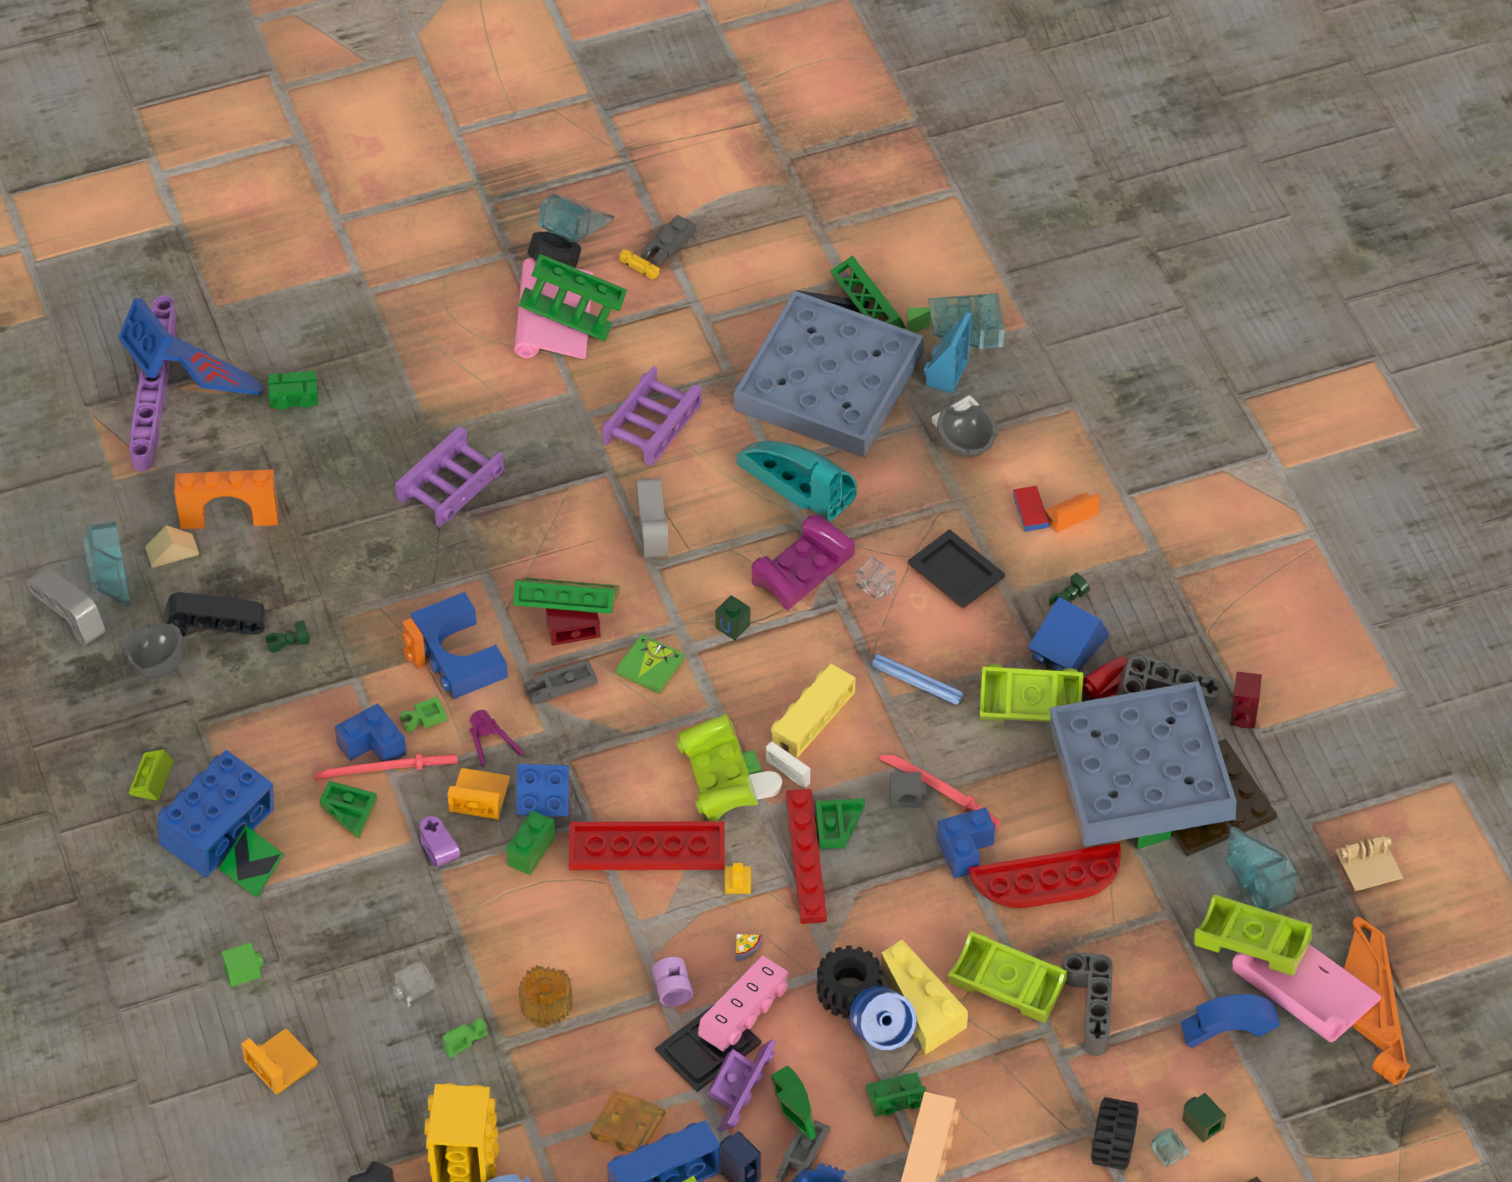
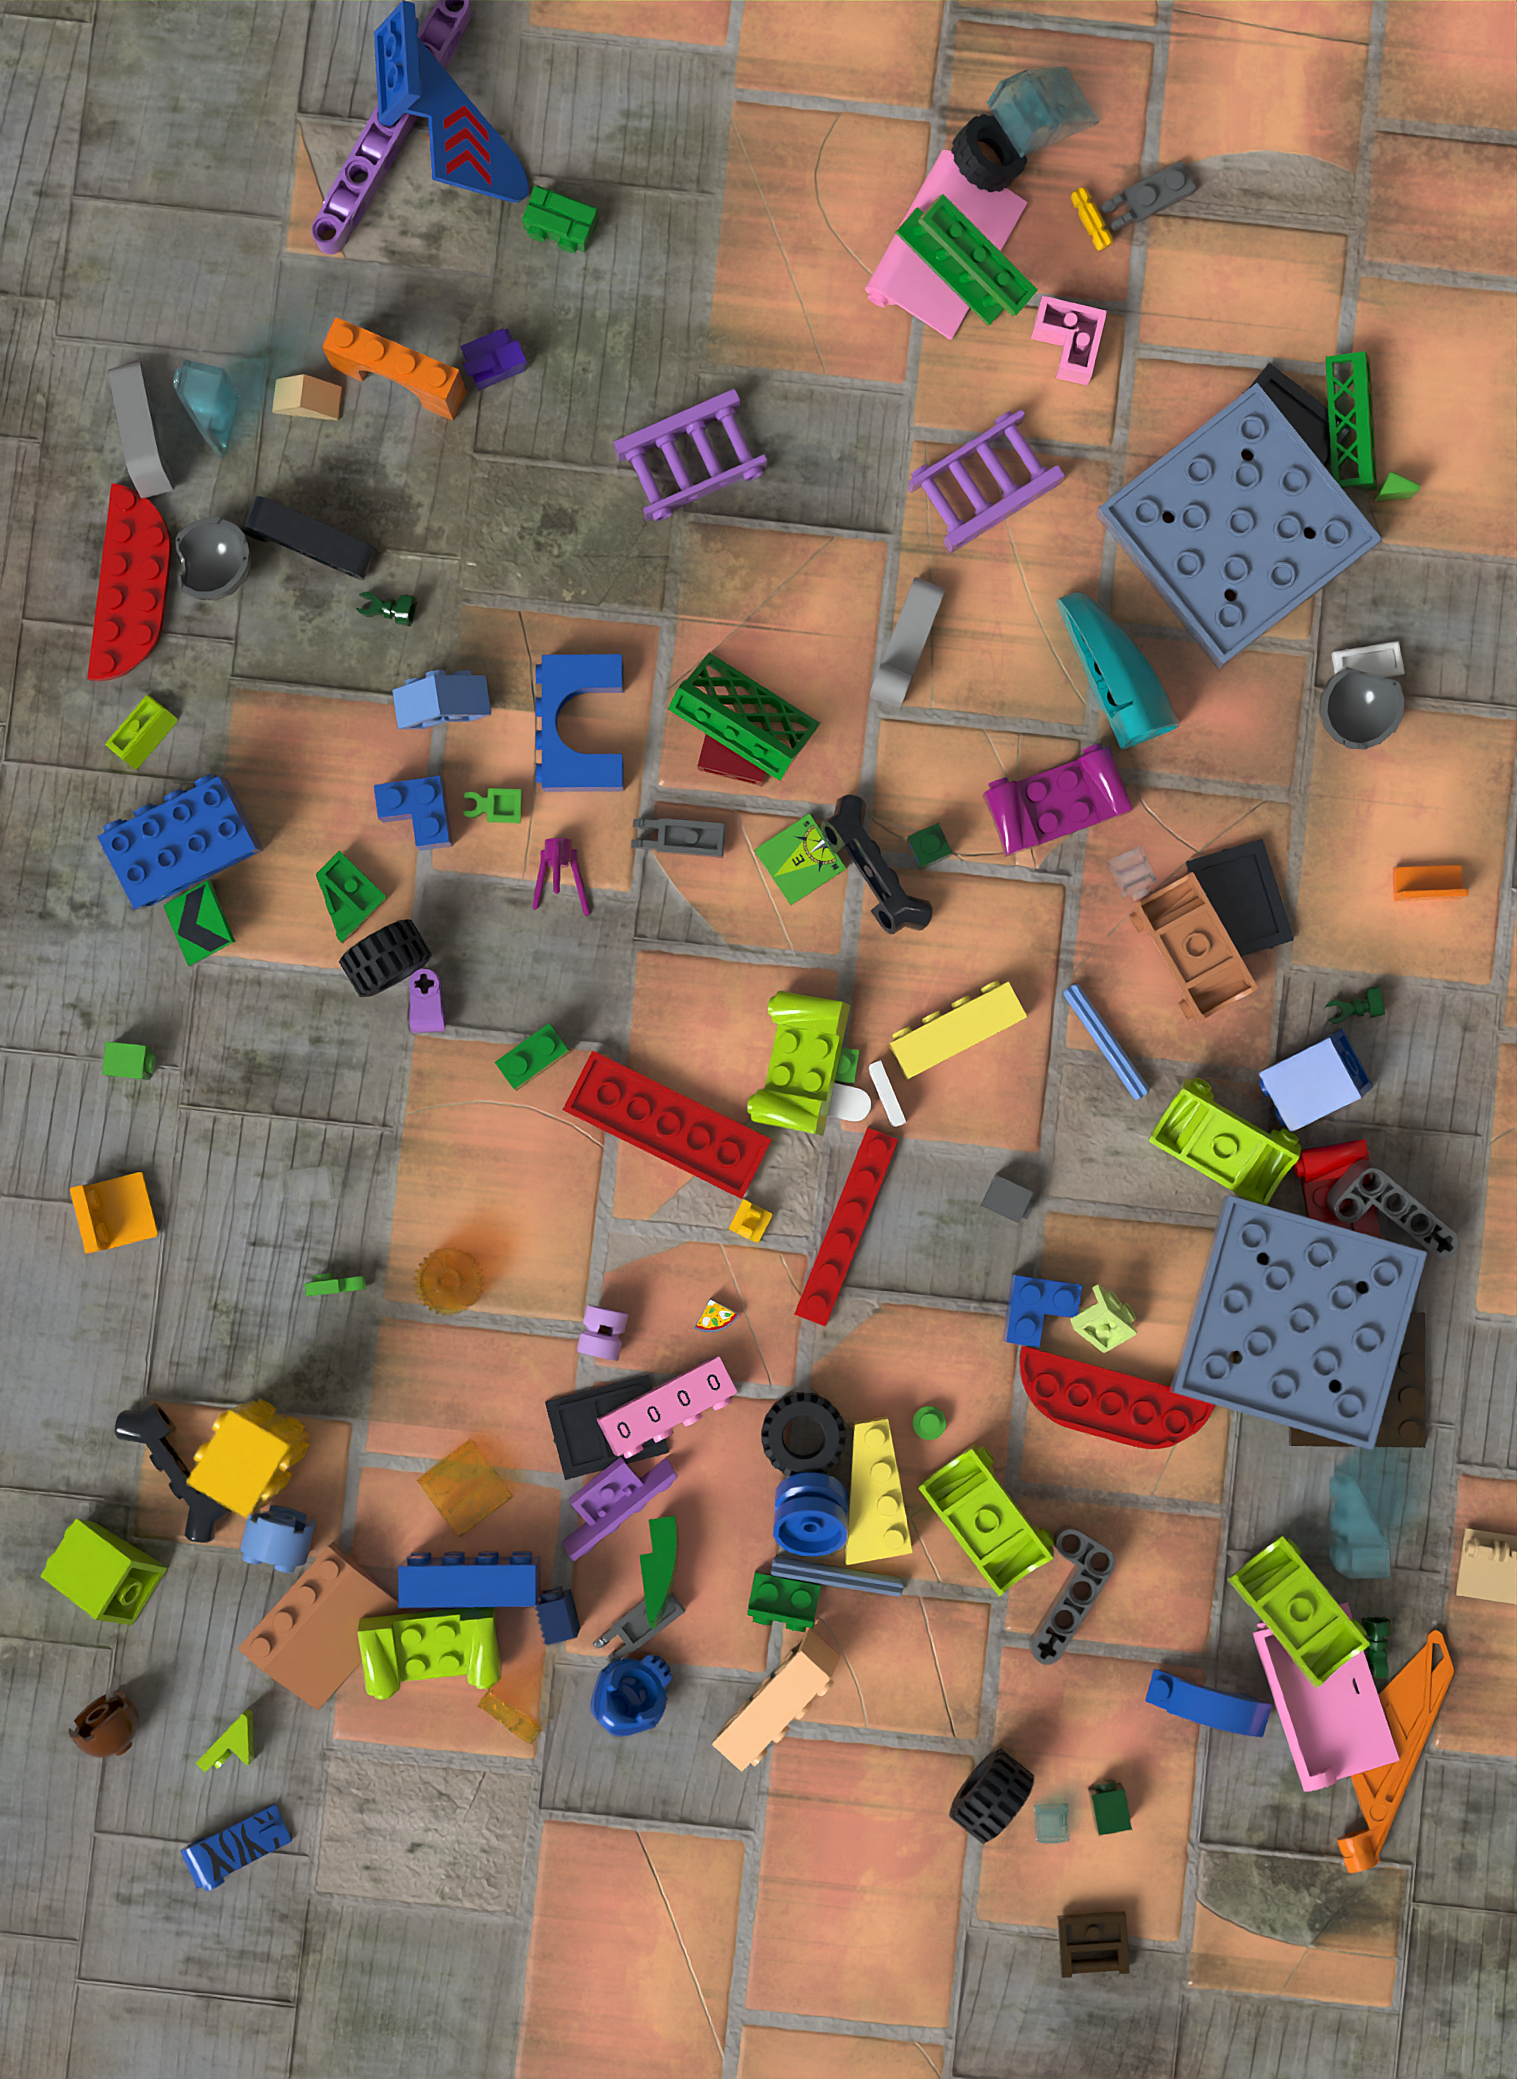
camera: 25 degrees right, 35 degrees up
coral sword [314,753,457,780] -> none
orange plate [401,618,426,669] -> none
light orange bracket [447,768,510,820] -> none
blue bracket [516,763,570,816] -> none
green wing [815,798,865,849] -> none
coral sword [879,755,1001,829] -> none
dark azure slope [923,312,971,394] -> none
clear light blue slope [928,293,1005,349] -> none
red tile [1013,486,1049,532] -> none
dark red brick [1230,671,1262,729] -> none
none -> red plate [87,483,172,681]
none -> black tyre [339,919,432,997]
none -> medium blue brick [392,670,491,729]
none -> dark purple piece [460,328,527,390]
none -> sand blue axle [771,1557,904,1597]
none -> black plate [821,794,933,934]
none -> bright green plate [912,1406,946,1440]
none -> bright pink brick [1031,296,1107,386]
none -> yellowish green bracket [1070,1284,1138,1353]
none -> nougat piece [1129,872,1259,1022]
none -> dark green piece [1362,1616,1391,1678]

